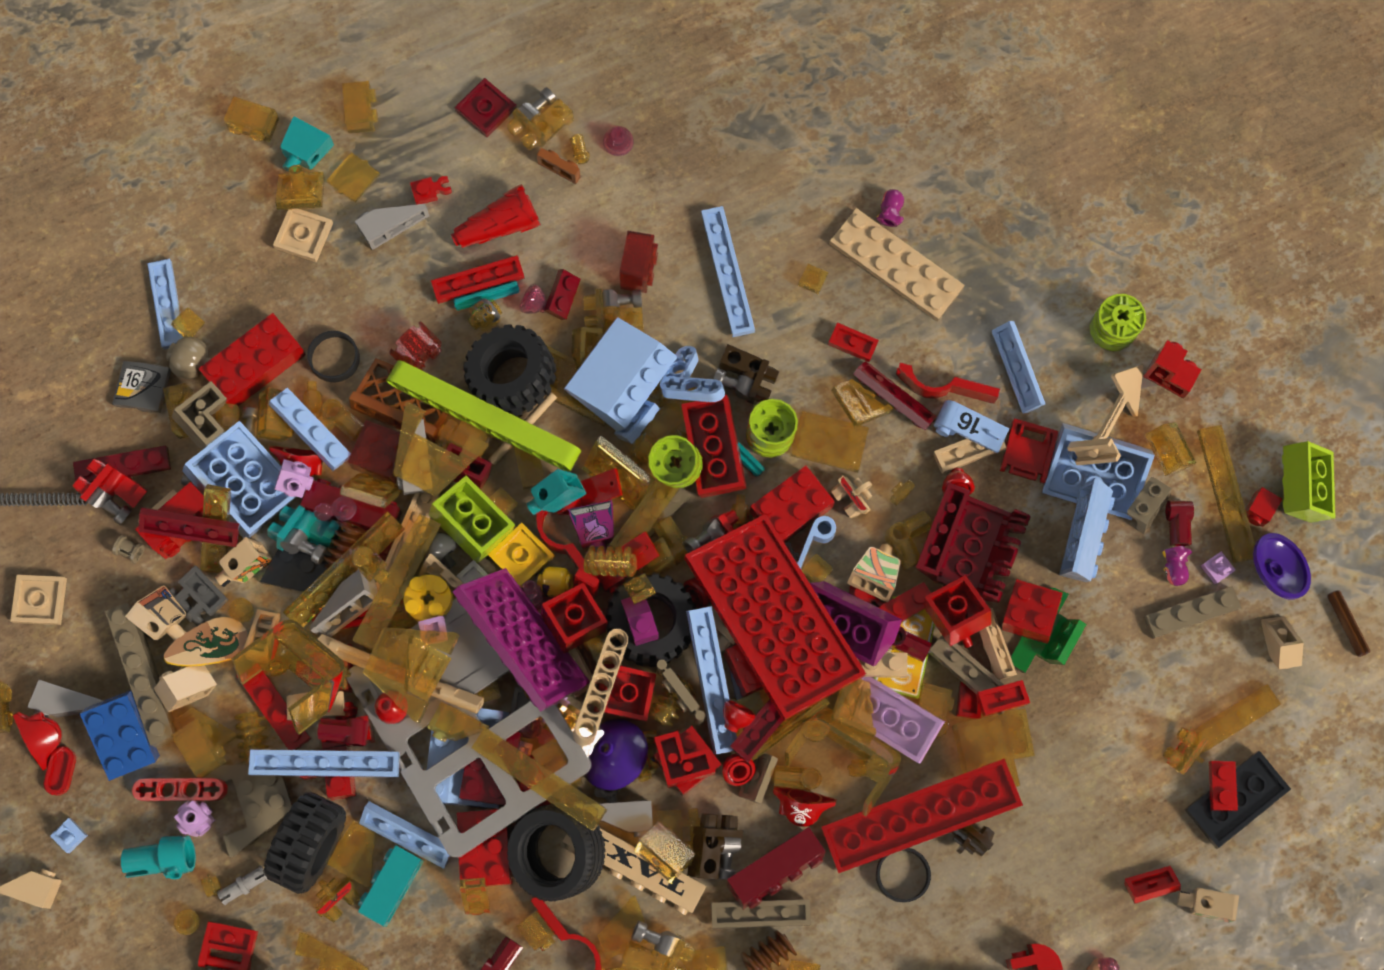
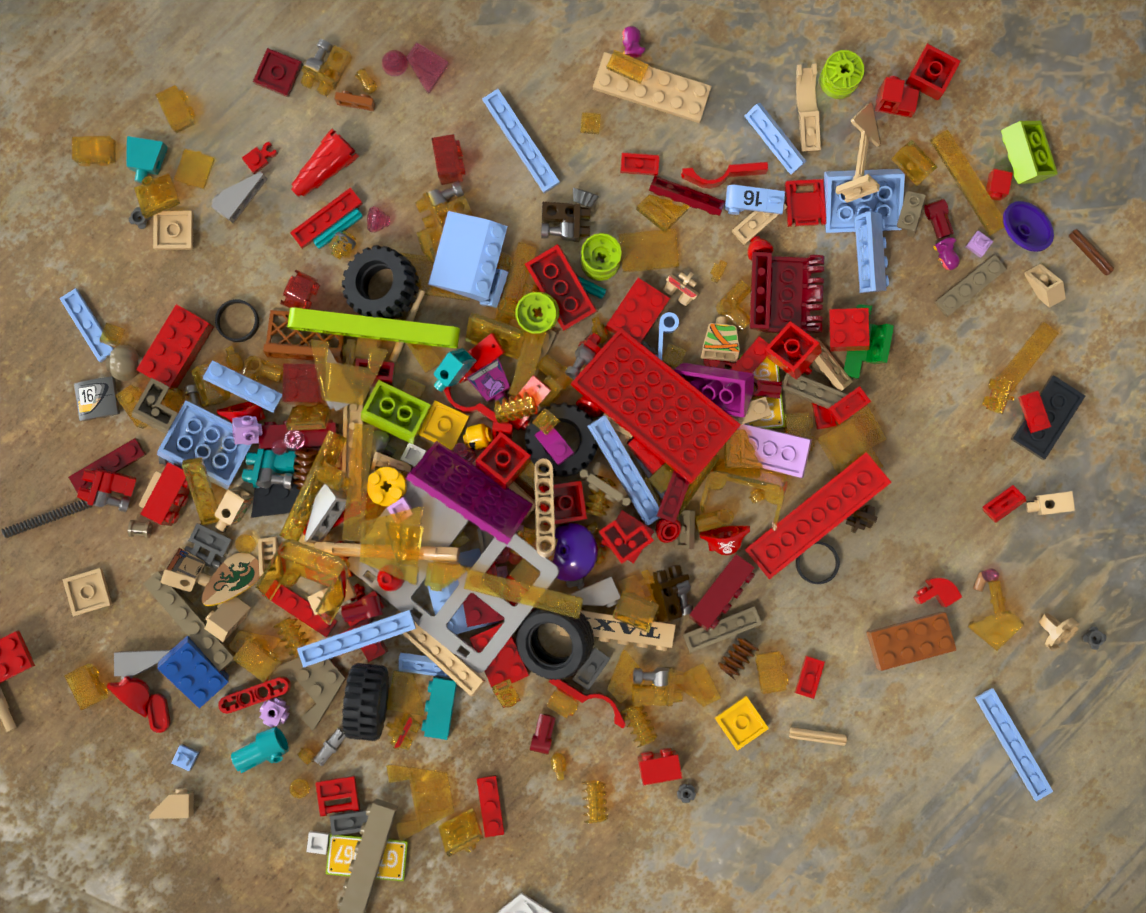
camera: 15 degrees left, 10 degrees up
dark red plate [139,508,240,547] -> none
dark red plate [544,269,581,320] -> none
light blue beam [660,346,725,402] -> none
red brick [723,701,756,733] -> none
none -> dark grey plate [129,207,151,229]
none -> tan plate [393,609,486,696]
none -> clear pink wing [406,42,449,94]
none -> dark grey plate [572,647,611,690]
none -> dark grey piece [573,187,599,207]
none -> clear yellow plate [606,50,649,84]
none -> tan piece [796,64,821,152]
none -> red brick [905,43,961,101]

